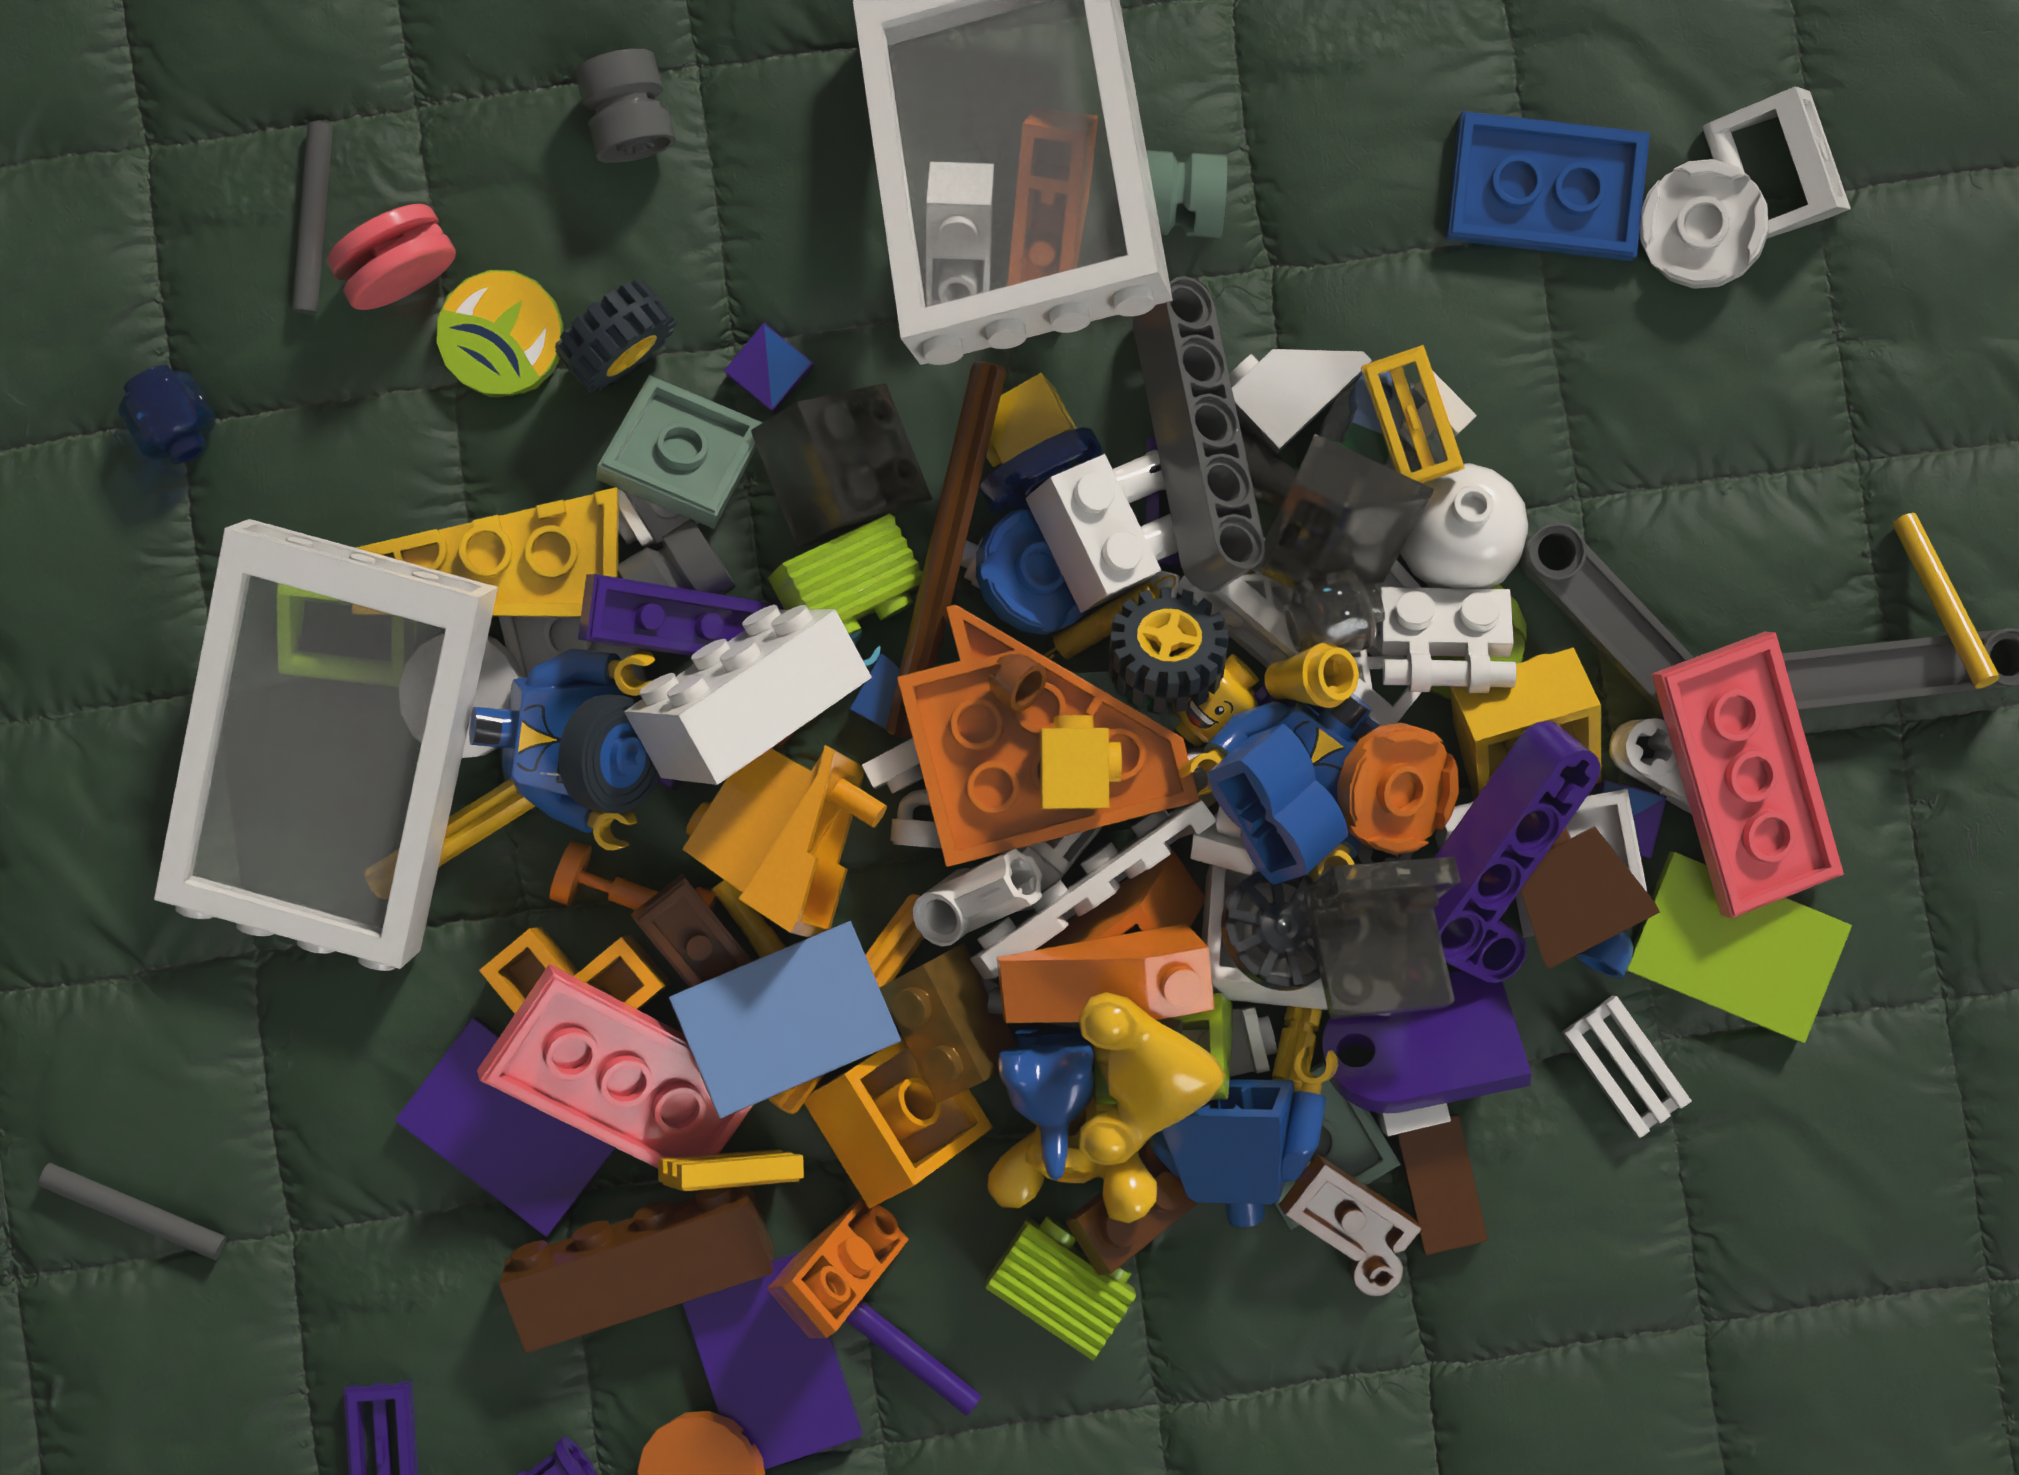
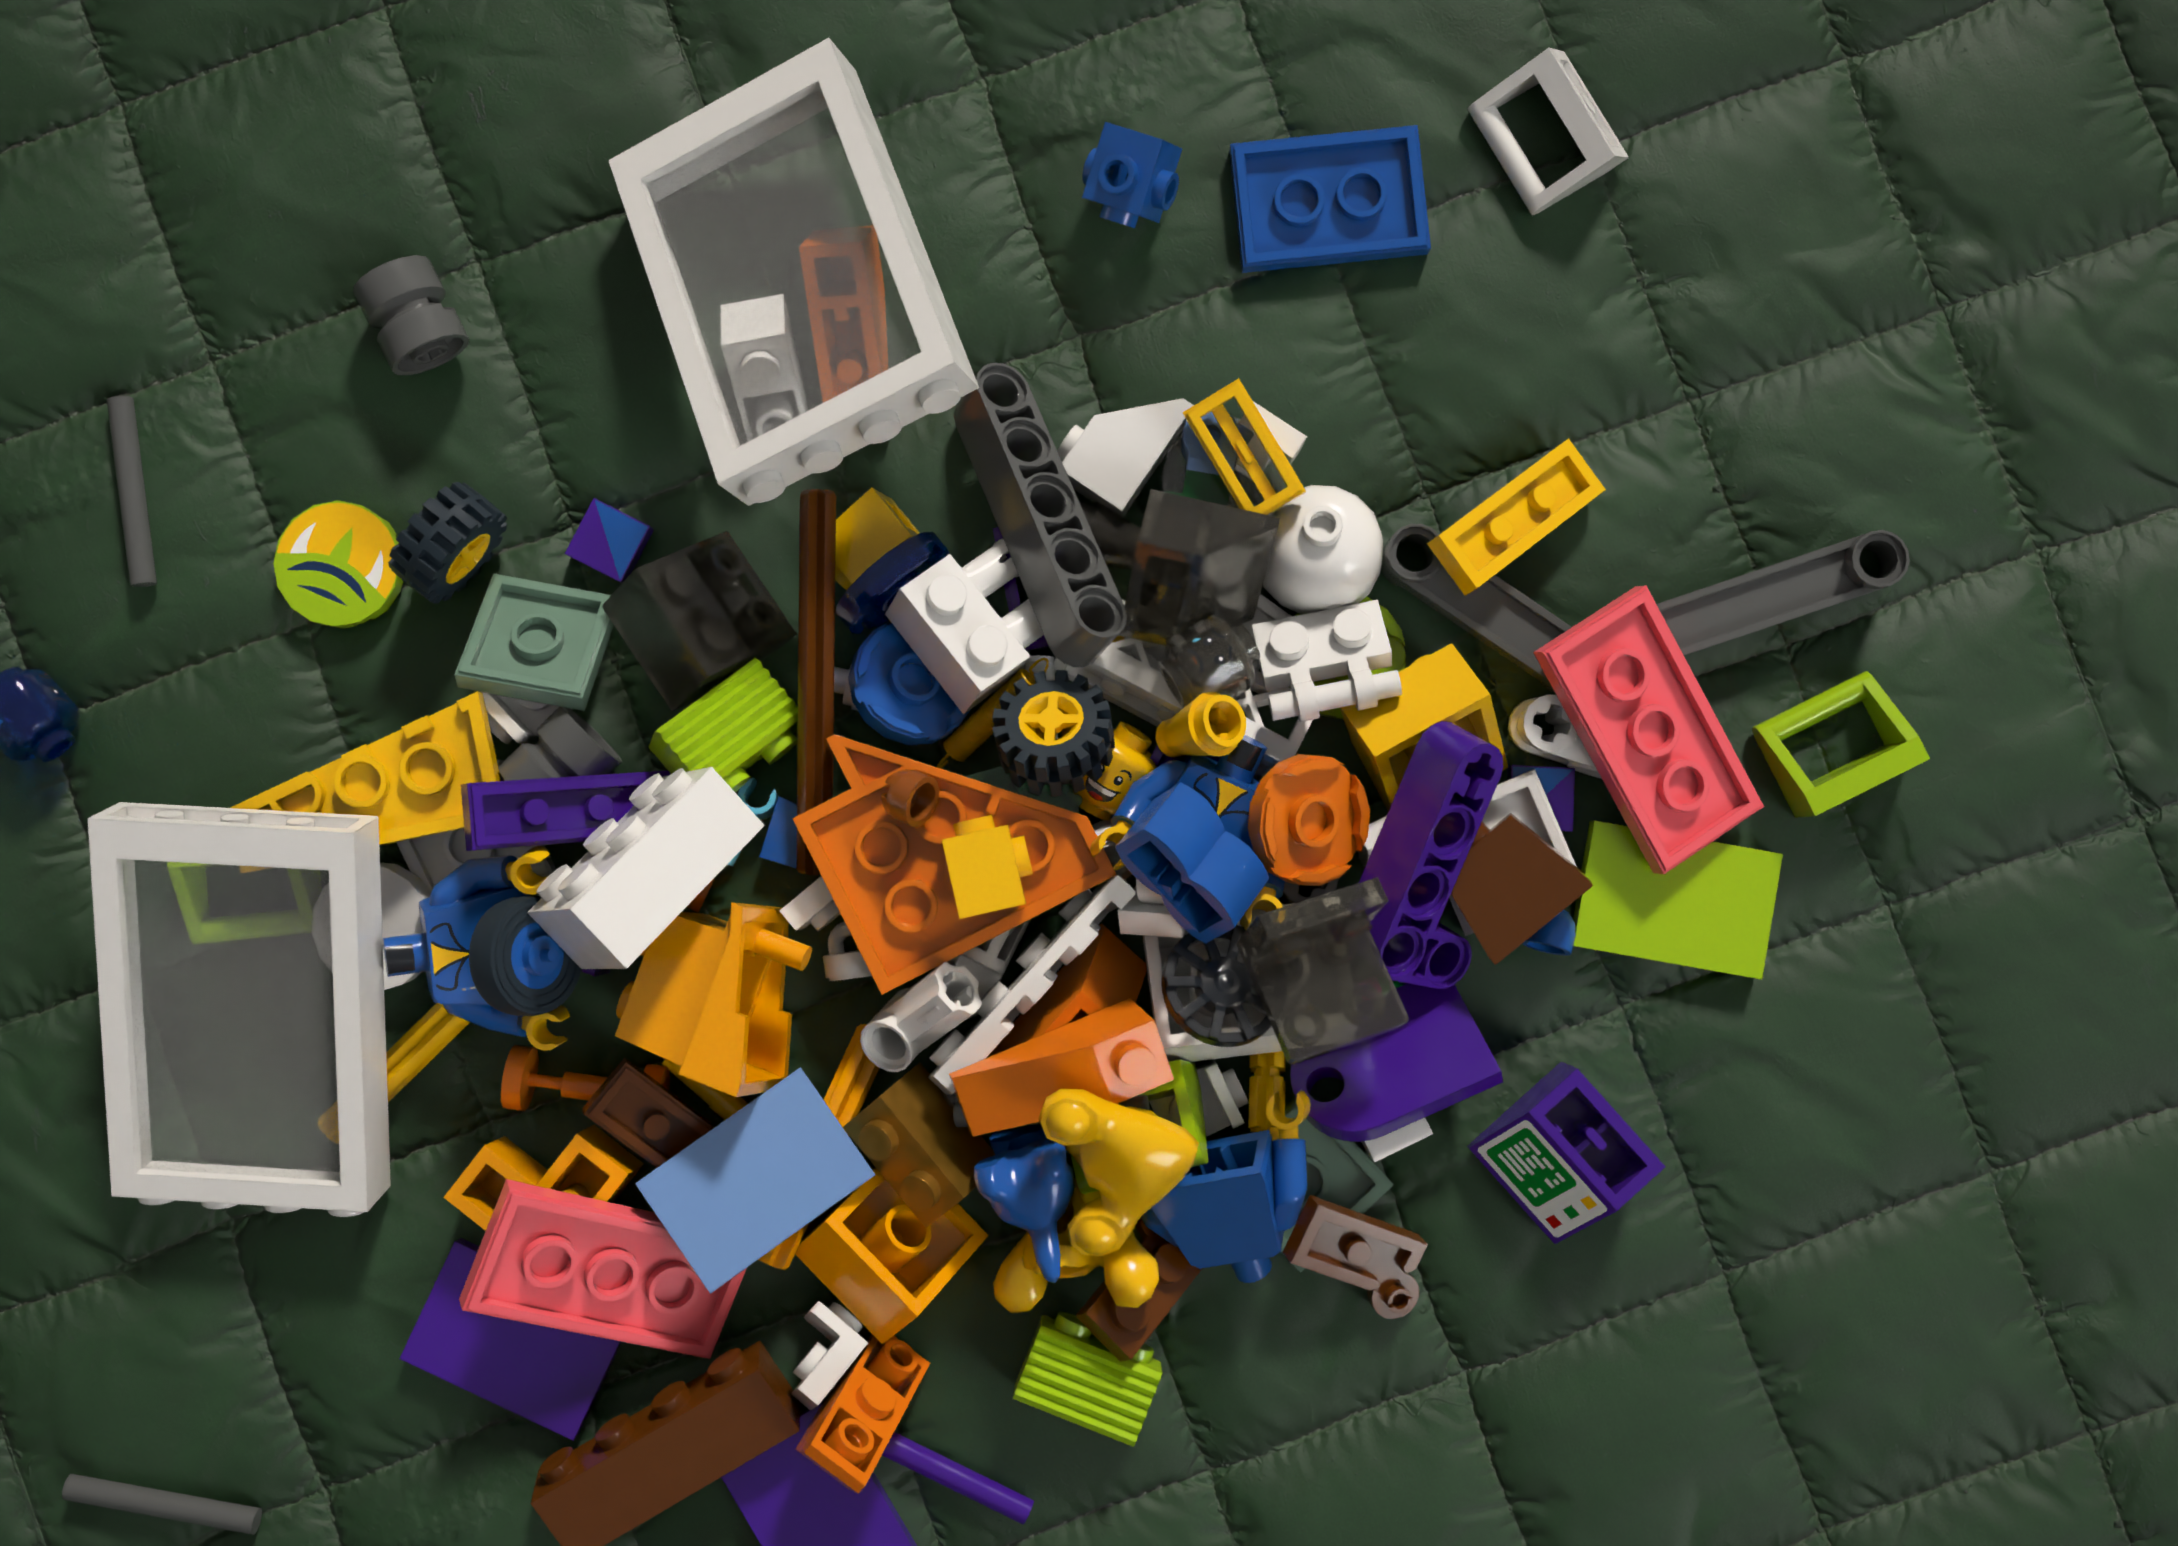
camera: 10 degrees left, 0 degrees up
coral head [327,204,456,310] -> none
yellow tile [658,1149,804,1191] -> none
sand green wheel [1146,150,1227,239] -> none
reddish brown tile [1395,1113,1488,1255] -> none
white tile [1561,995,1691,1138] -> none
white tile [1640,159,1769,289] -> none
yellow bar [1892,513,2000,689] -> none
none -> white bracket [791,1301,868,1411]
none -> blue brick [1082,122,1182,228]
none -> yellow plate [1427,438,1606,596]
none -> dark purple slope [1467,1062,1666,1244]
none -> lime tile [1752,671,1930,818]

